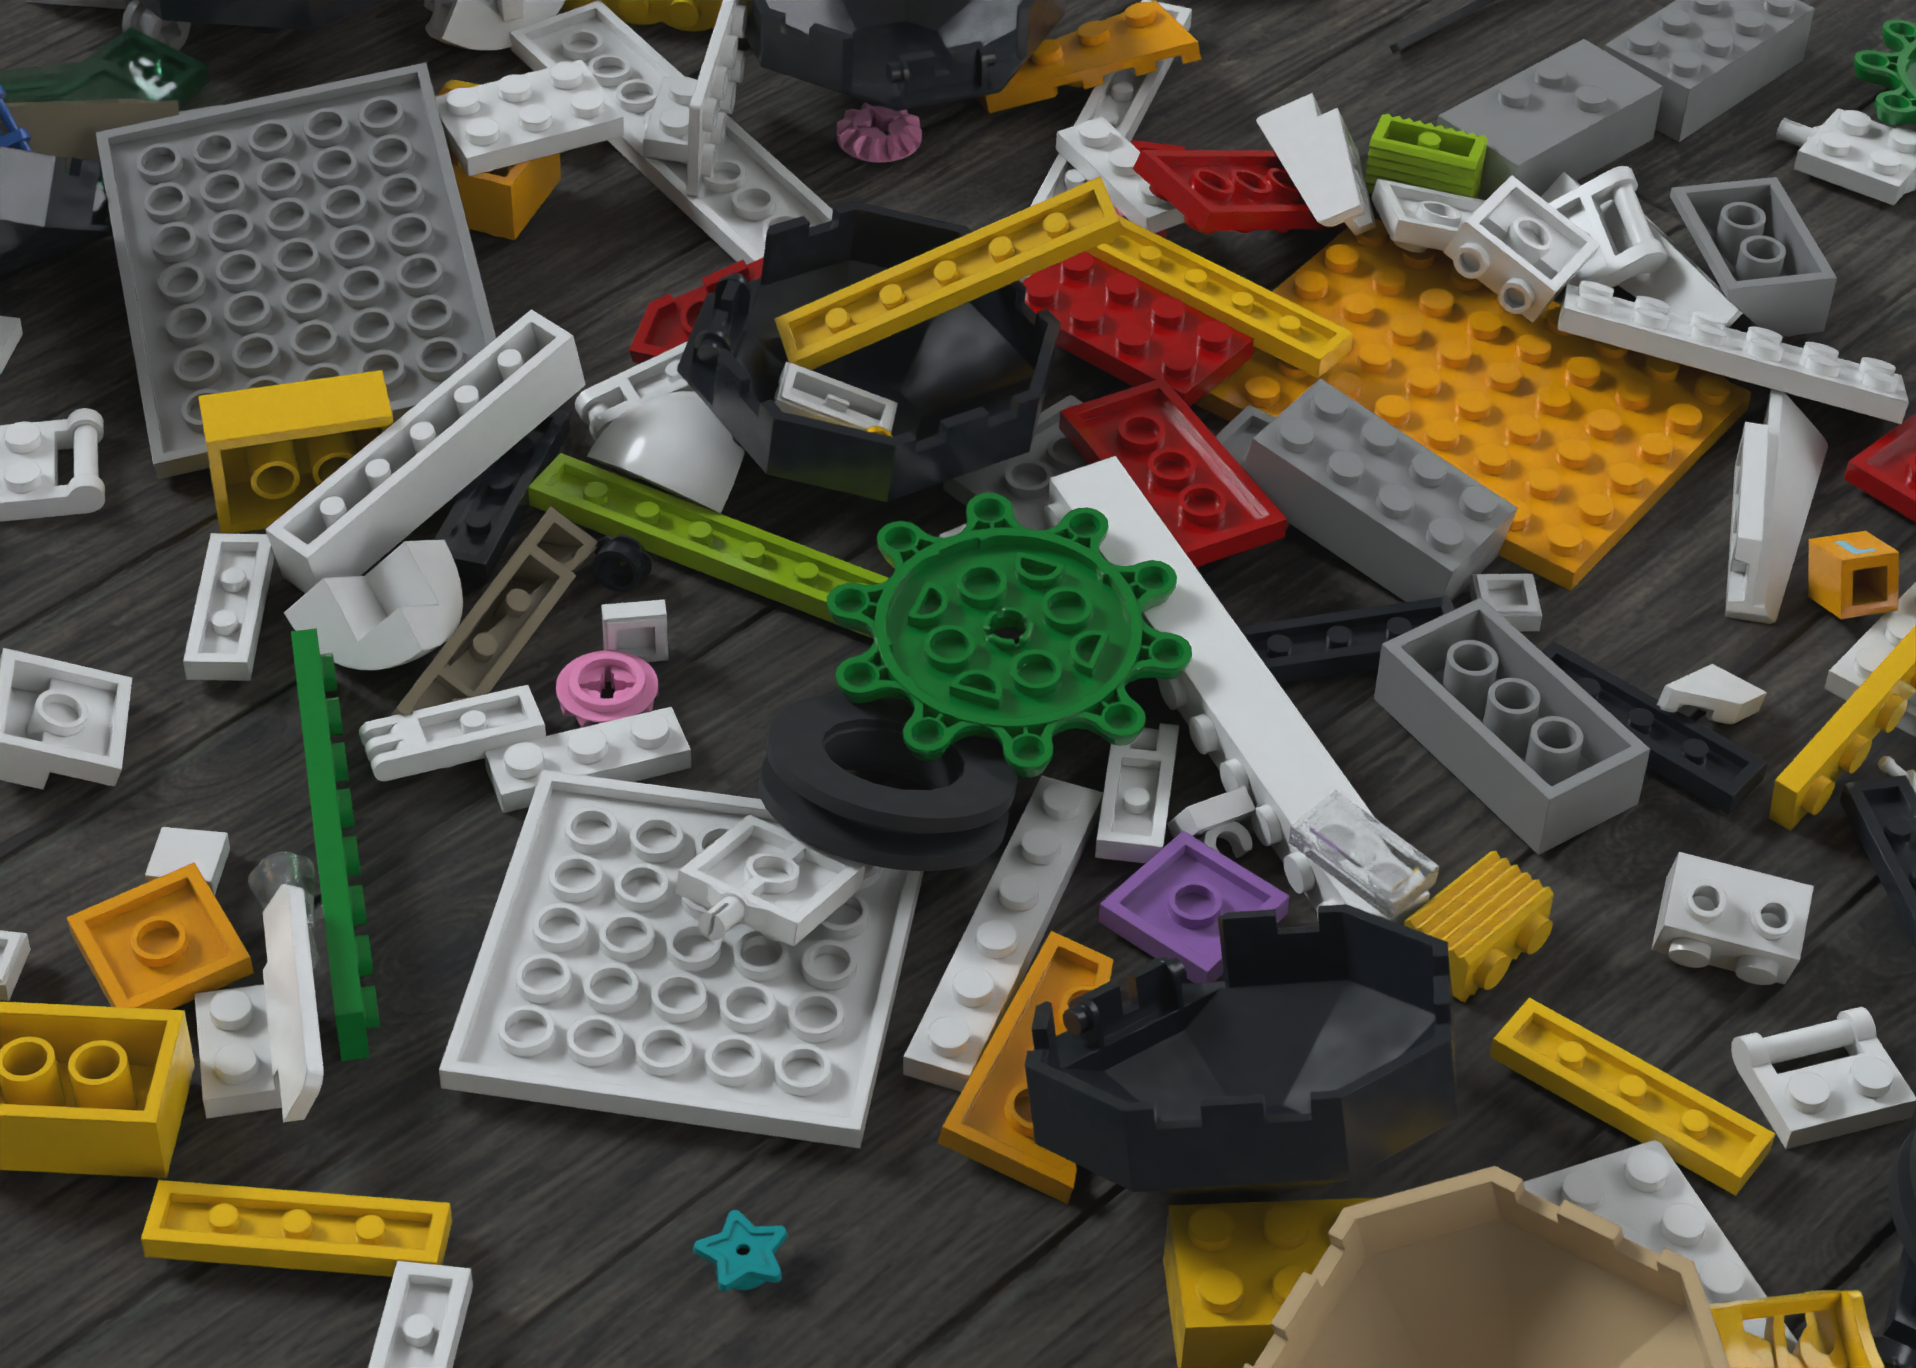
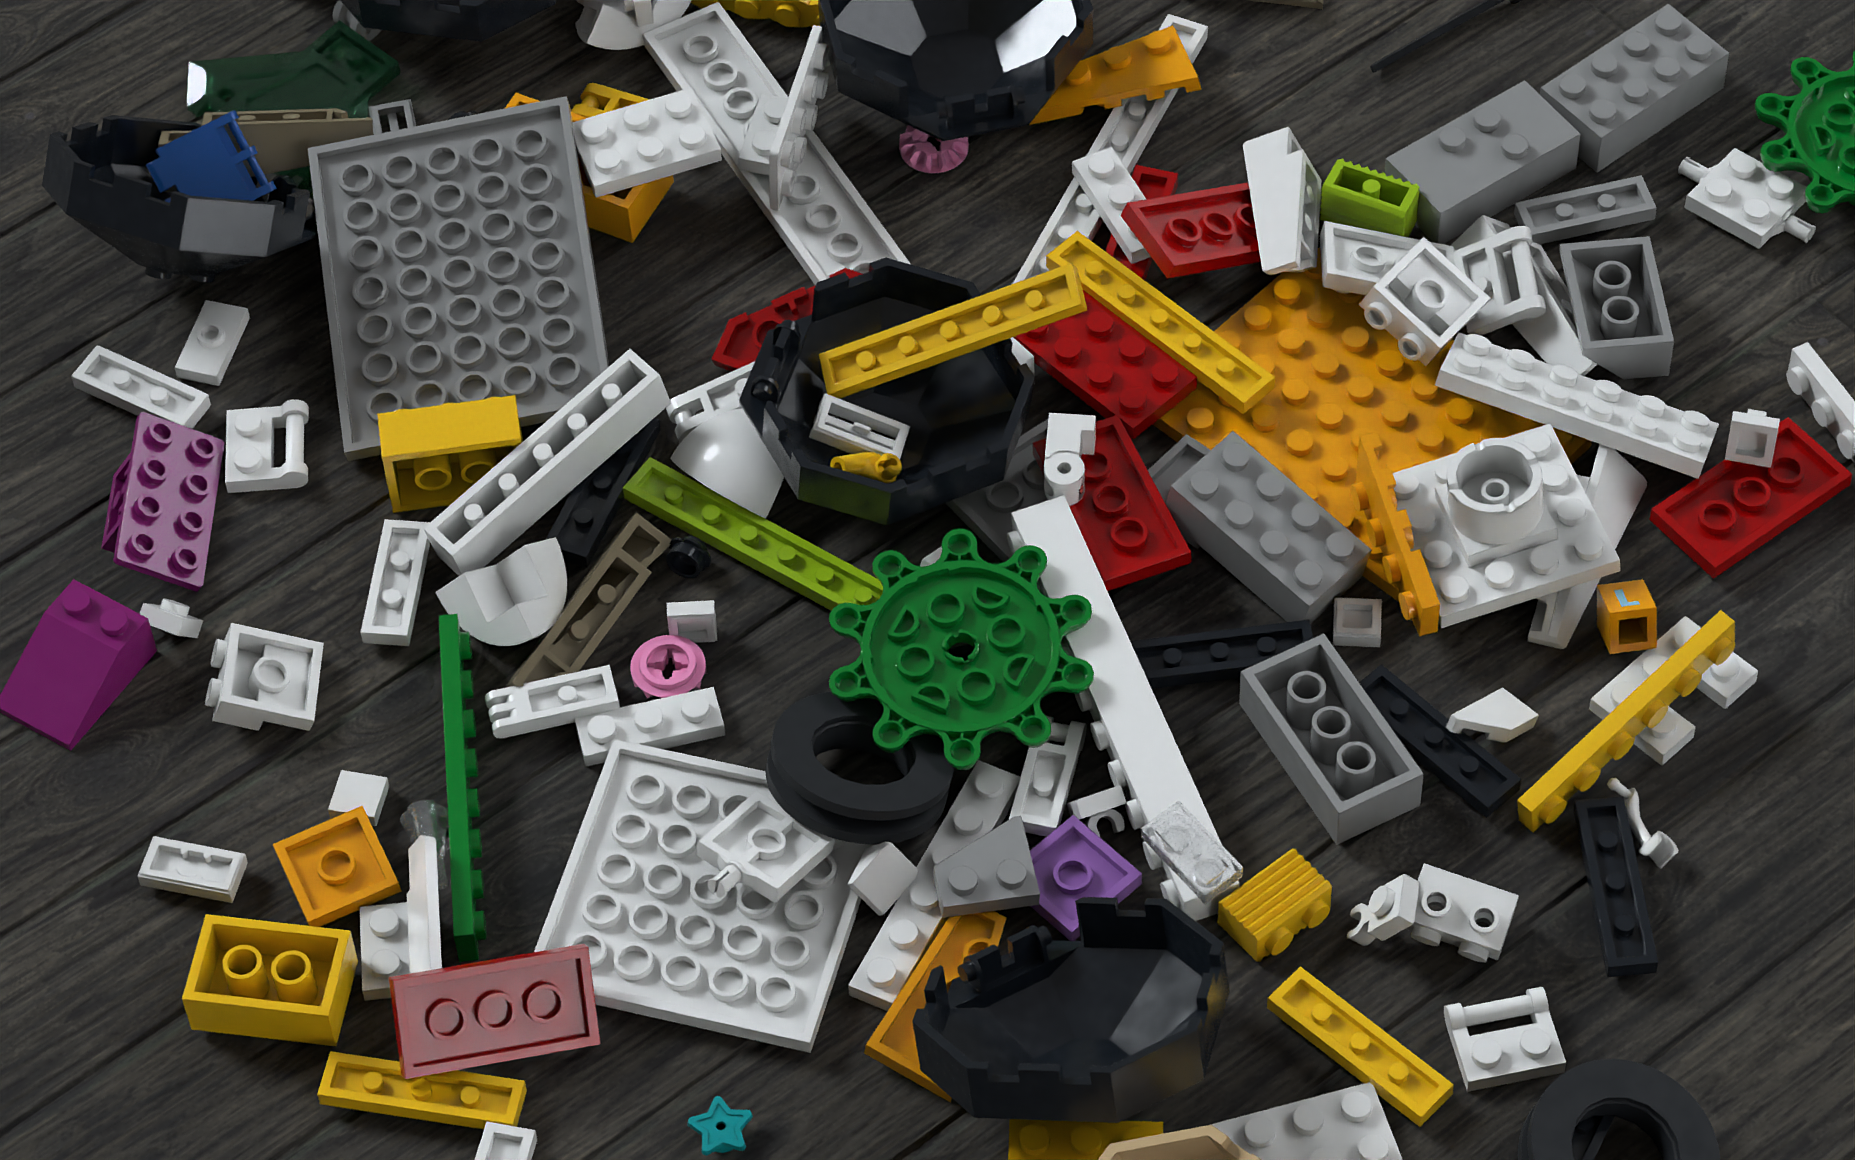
camera: 10 degrees right, 10 degrees up
none -> plate [389,944,600,1079]
none -> white slope [847,842,919,916]
none -> light grey wing [933,816,1040,918]
none -> white leg [1044,413,1096,506]
none -> white plate [1347,874,1420,946]
none -> light orange wing [1350,431,1440,636]
none -> white piece [1393,423,1620,628]
none -> light grey plate [1514,175,1657,244]

